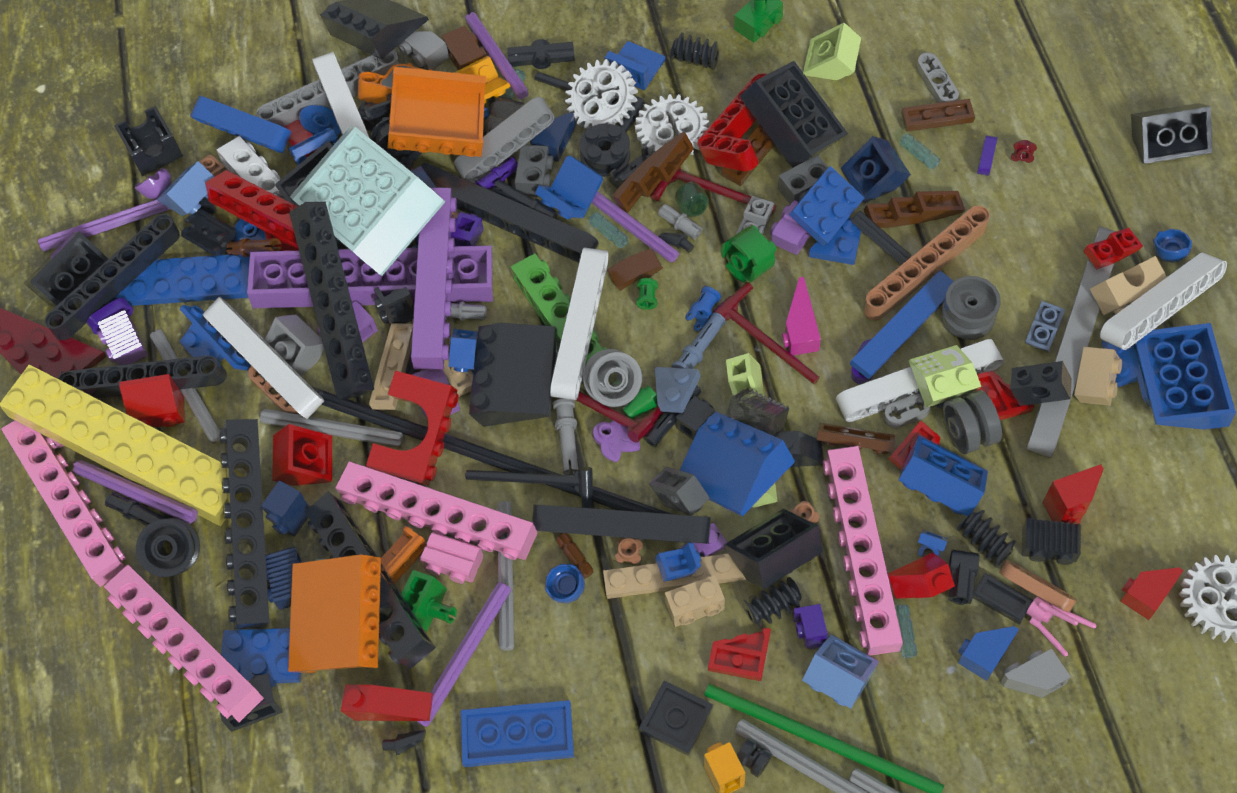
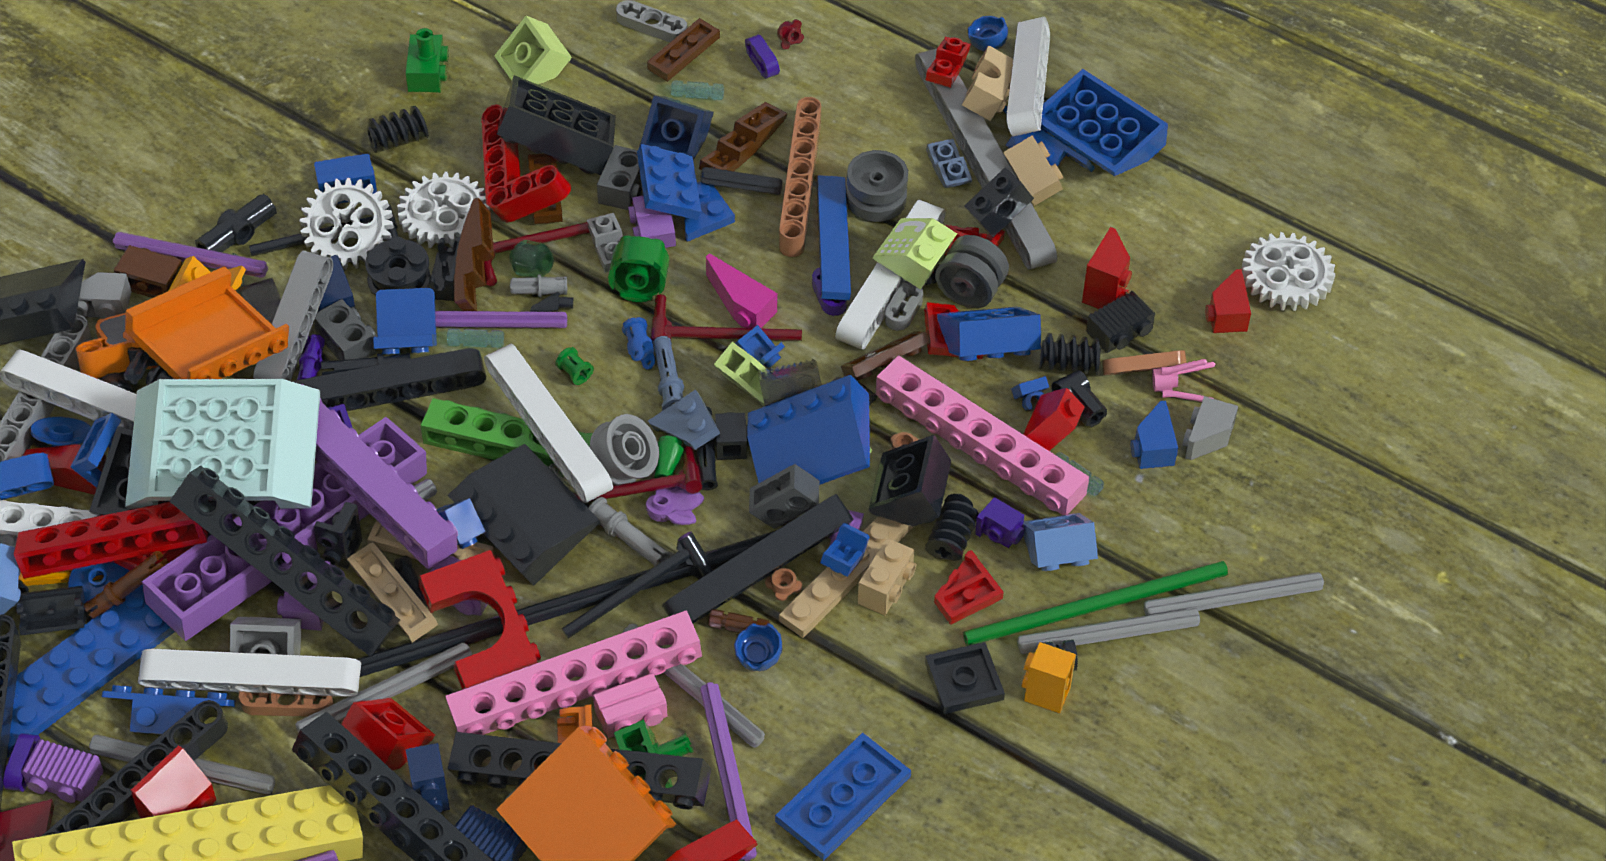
camera: 50 degrees left, 10 degrees down
reddish brown slope [607,248,663,291] -> none
black tile [973,573,1034,625] -> none
none -> blue bracket [735,325,785,369]

